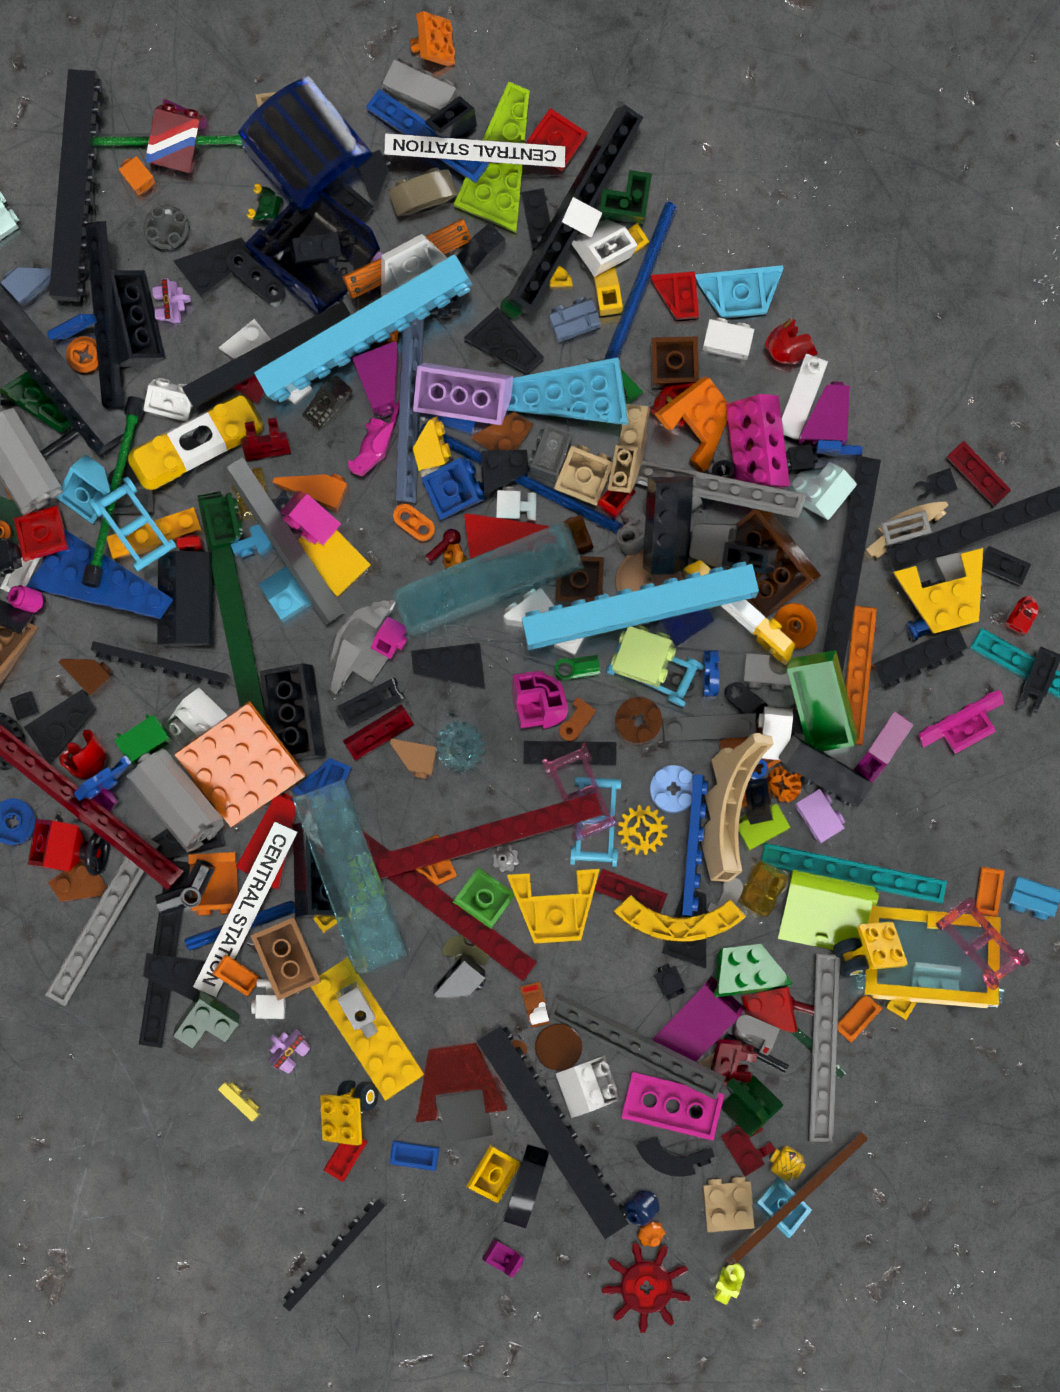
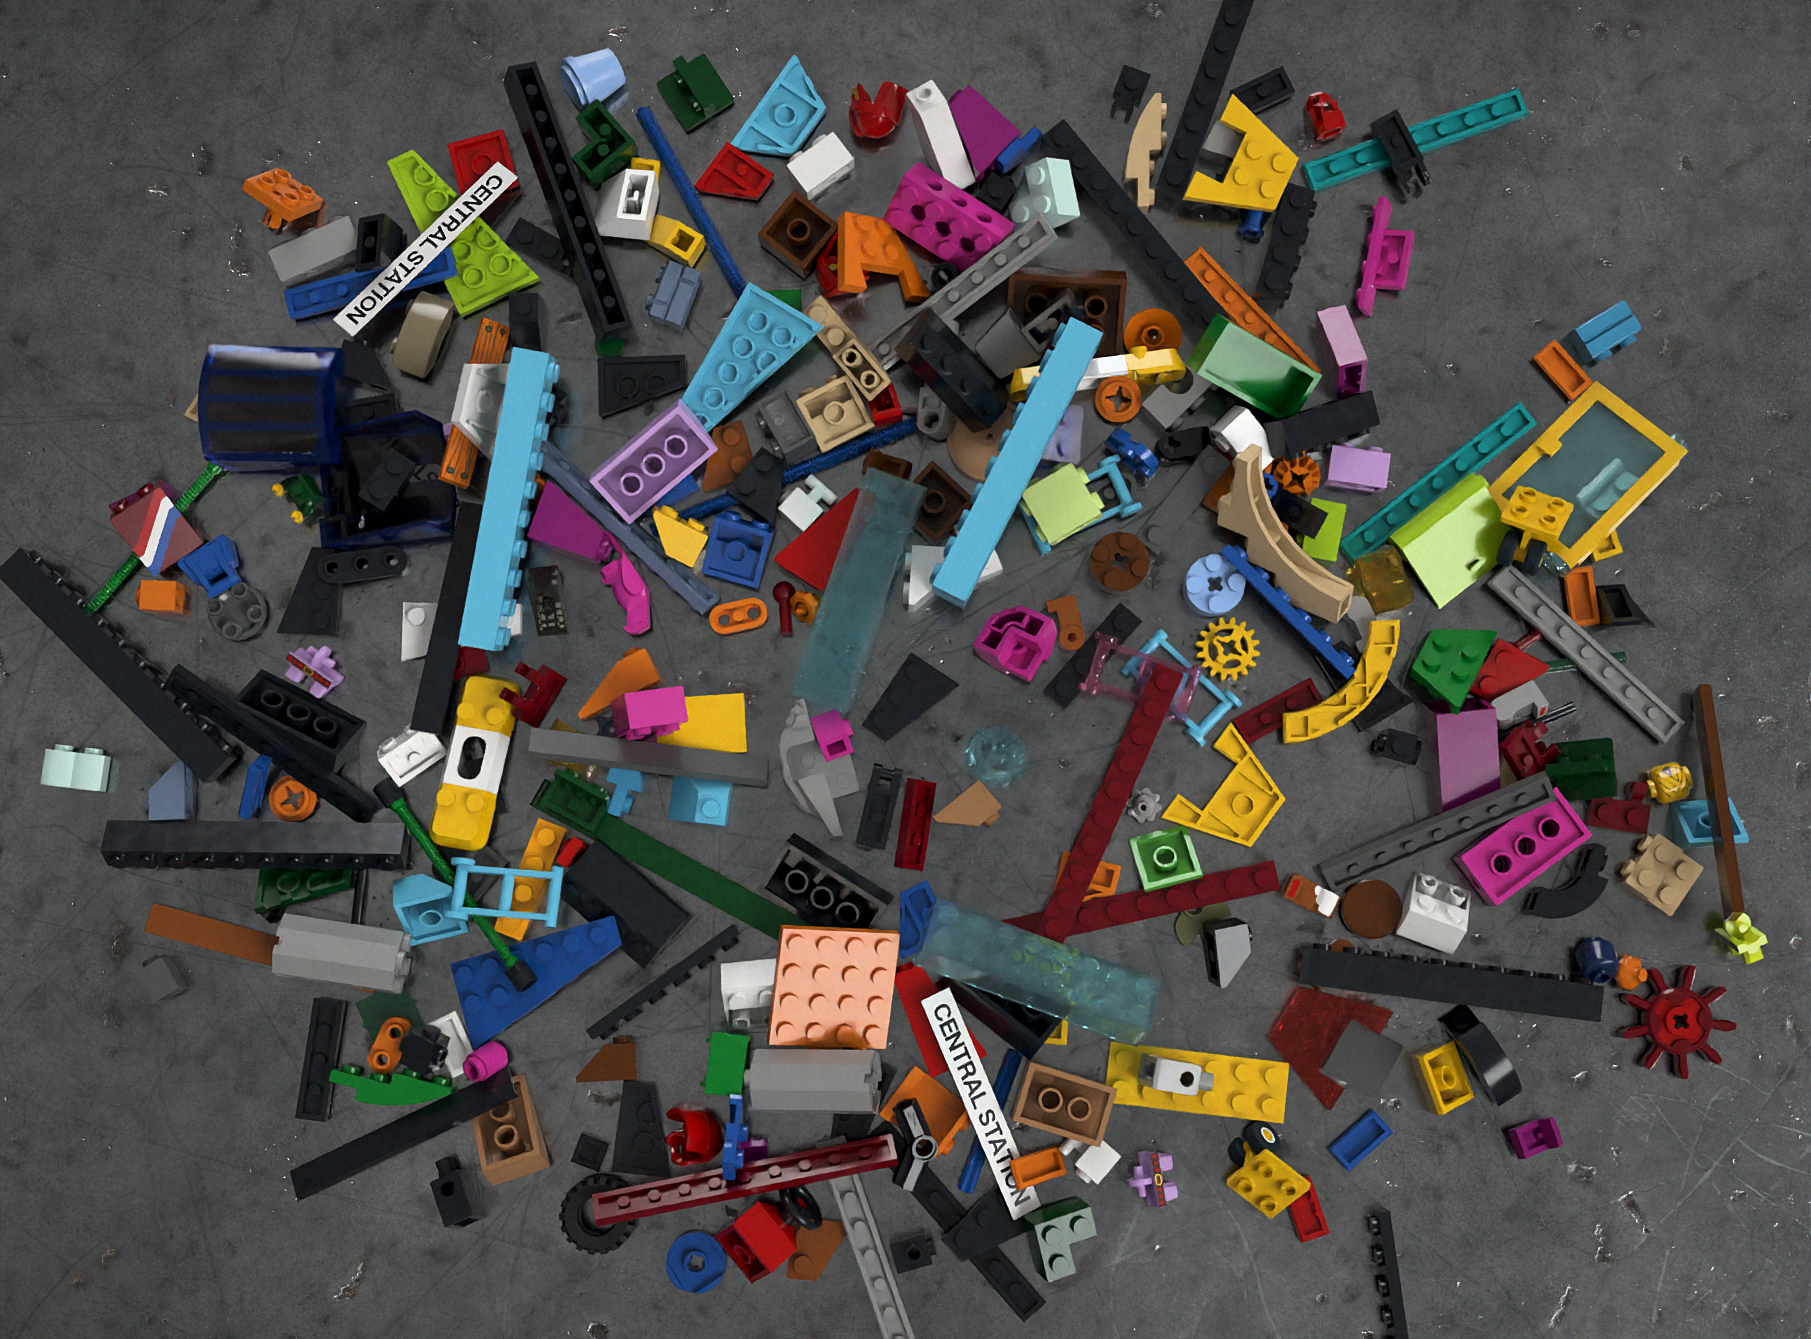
camera: 50 degrees left, 0 degrees up
red plate [13,505,69,562] -> none
light yellow plate [218,1082,260,1121] -> none
yellow tile [550,265,573,288] -> none
green piece [554,655,601,681] -> none
white sticker [562,197,602,237] -> none
light grey tile [880,511,932,546] -> none
clear pink piece [936,897,1030,990] -> none
dark red plate [946,441,1011,507] -> none
none -> blue piece [177,534,242,599]
none -> light blue piece [559,48,626,110]
none -> dark green bracket [657,54,734,131]
none -> black brick [890,1231,937,1274]
none -> orange gear [1095,376,1142,423]
none -> black slope [1595,584,1657,632]

